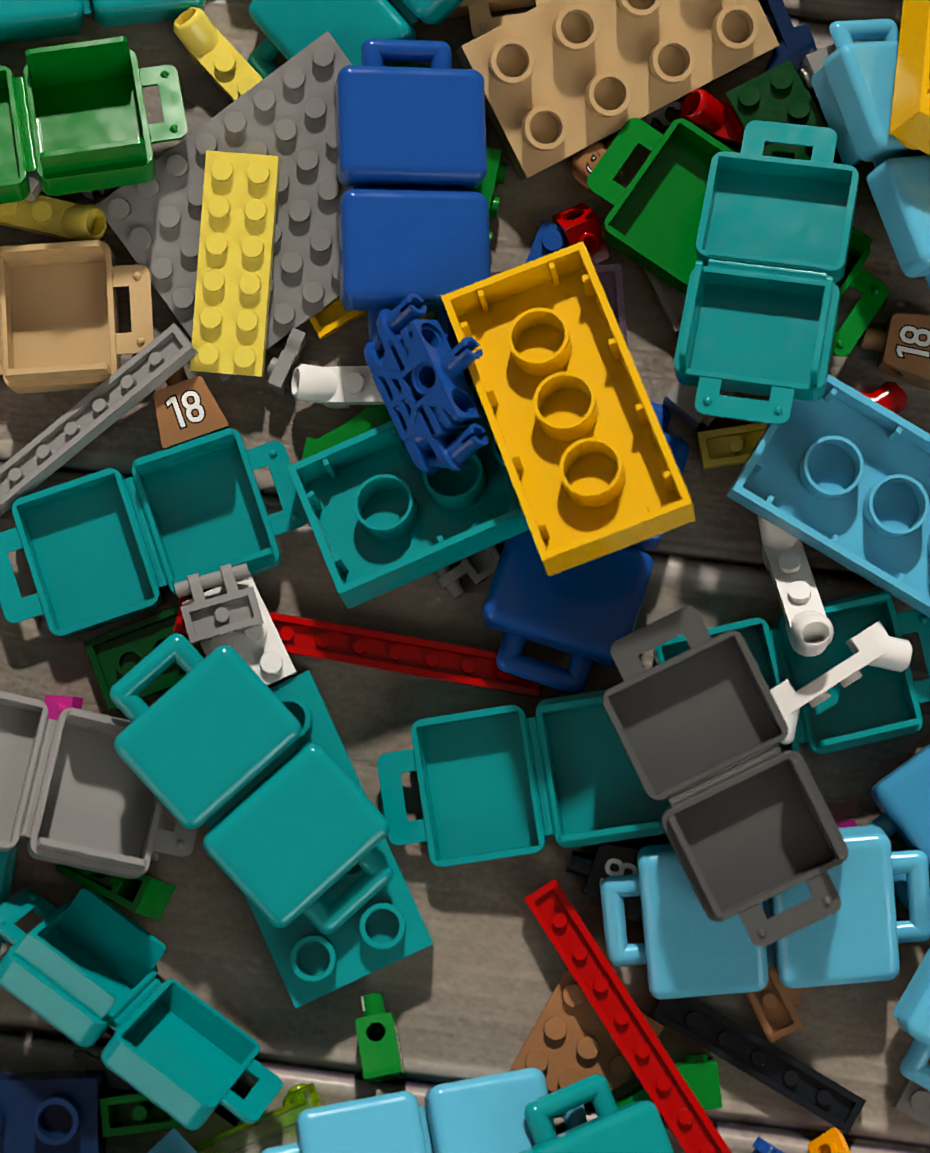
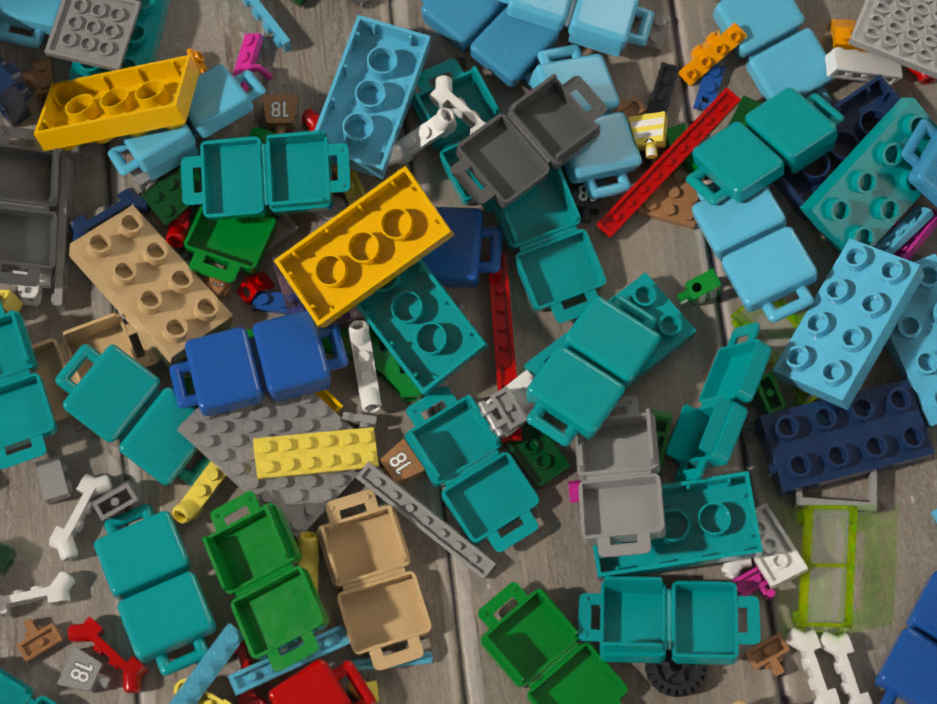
camera: 110 degrees left, 10 degrees down
blue piece [364,293,489,474] -> none
none -> light yellow torso [629,111,668,159]

